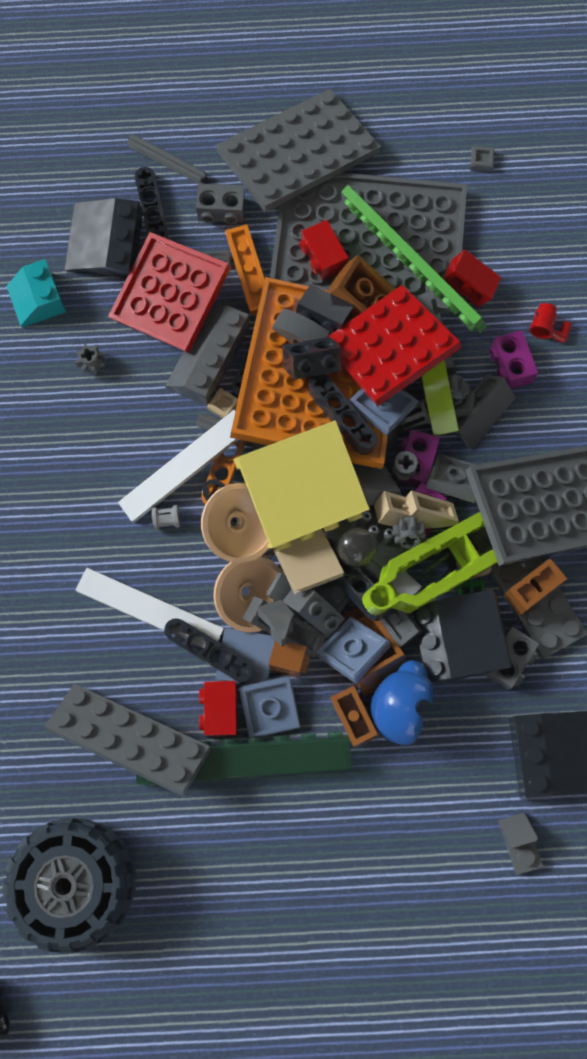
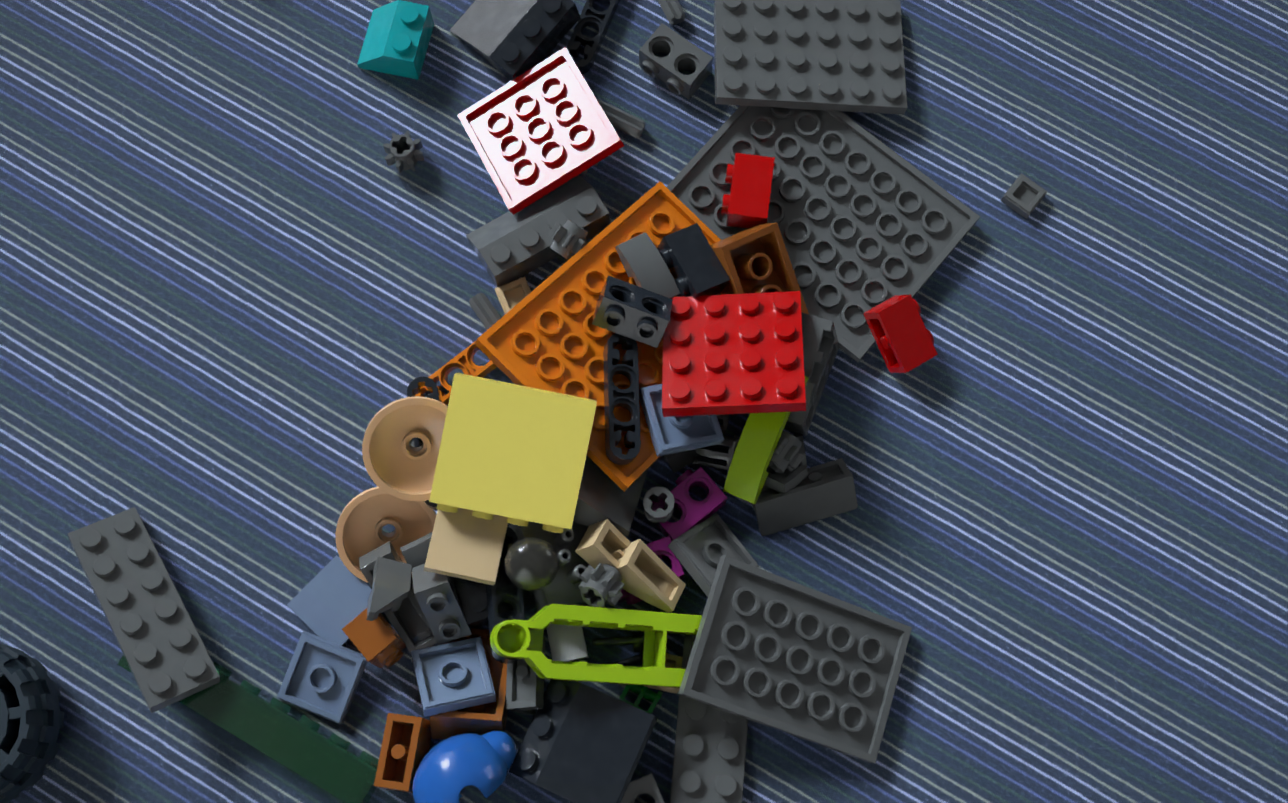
camera: 30 degrees right, 0 degrees up
white tile [75,568,224,648] -> none
white tile [118,410,239,523] -> none
light grey bush [152,505,180,530] -> none
black beam [164,618,254,683] -> none
red brick [199,681,238,737] -> none
orange plate [225,225,265,316] -> none
bright green plate [342,185,487,333] -> none
magenta brick [489,330,538,389] -> none
dark orange brick [504,559,567,616] -> none
red piece [529,303,572,343] -> none
none -> dark grey gear [548,219,589,260]

